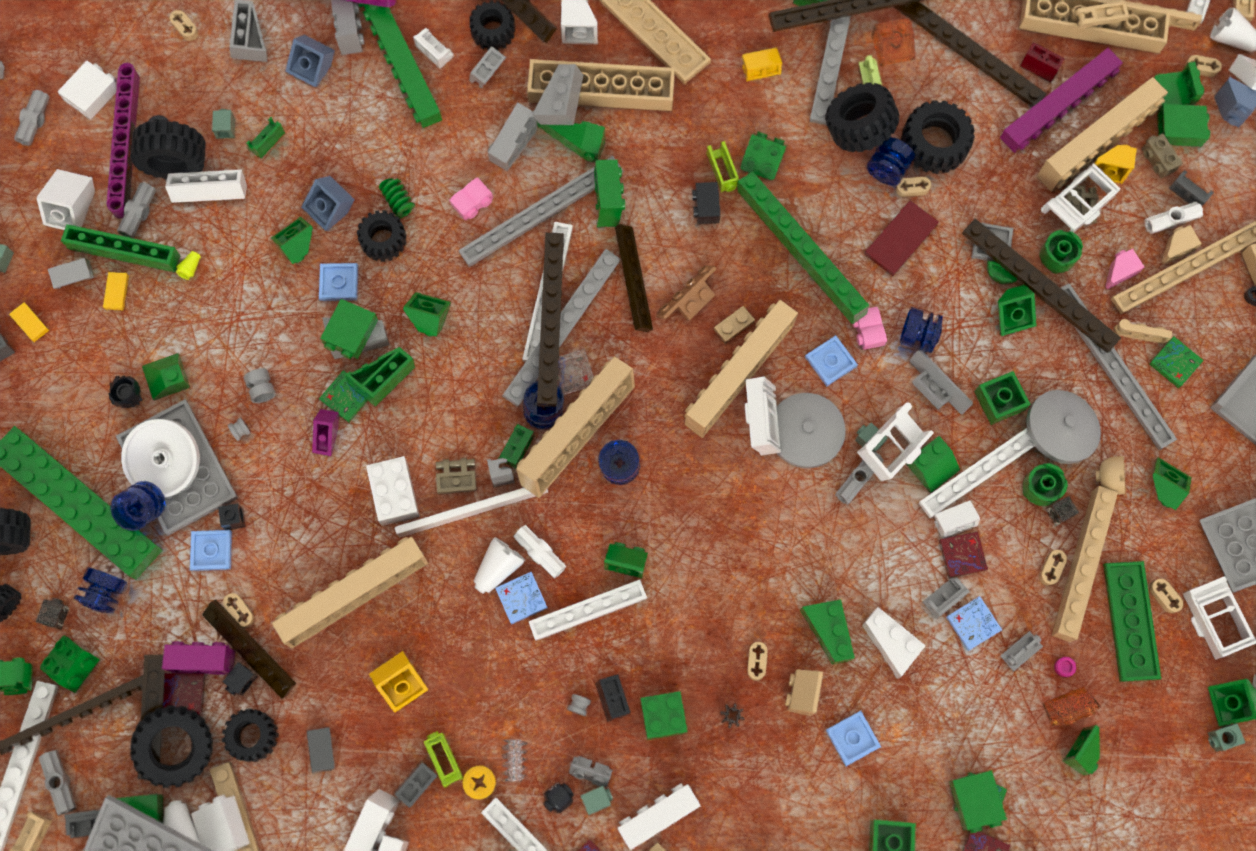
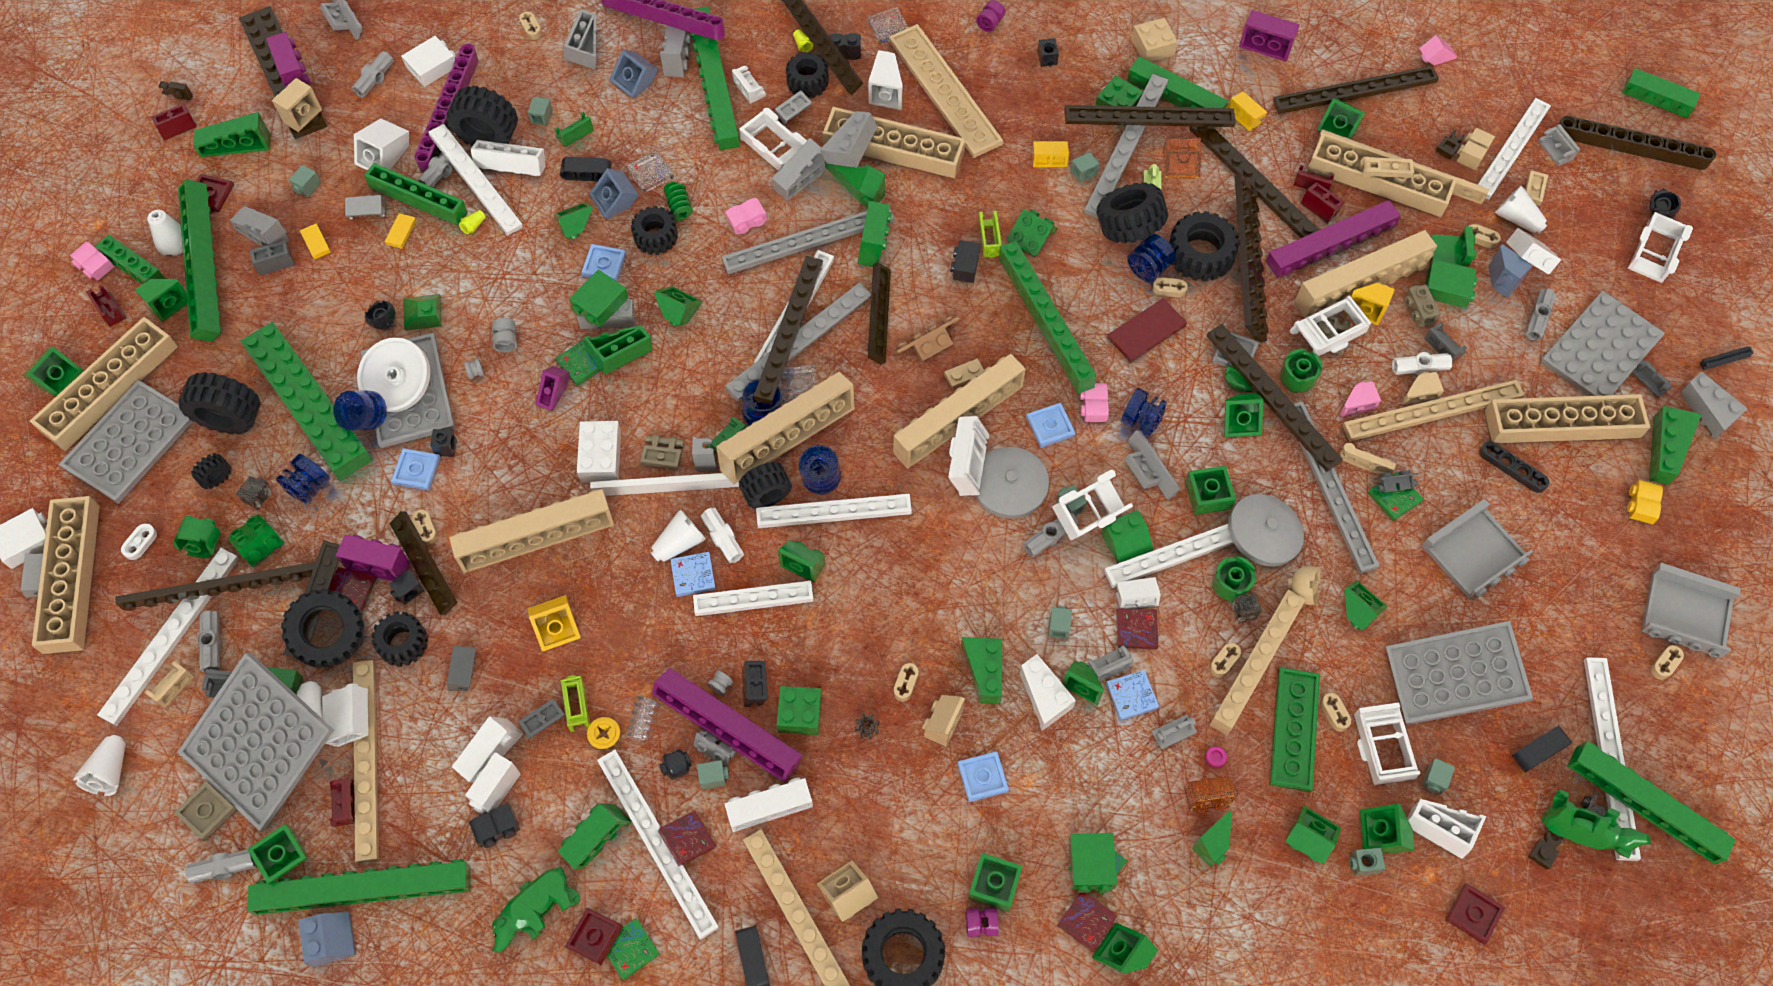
camera: 15 degrees right, 10 degrees down
none -> white plate [429,124,523,236]
none -> black beam [560,157,612,182]
none -> clear tile [626,150,674,193]
none -> magenta brick [652,668,802,783]
none -> white piece [739,108,807,171]
none -> black tyre [739,462,792,509]
none -> white plate [756,494,912,528]
none -> sand green brick [1048,606,1072,639]
none -> green slope [1063,660,1104,706]
none -> sand green brick [1070,152,1099,183]
none -> dark brown plate [1234,174,1269,343]
none -> green slope [1285,806,1341,865]
none -> dark red hinge [1294,165,1334,190]
none -> dark grey hinge [1374,470,1418,493]

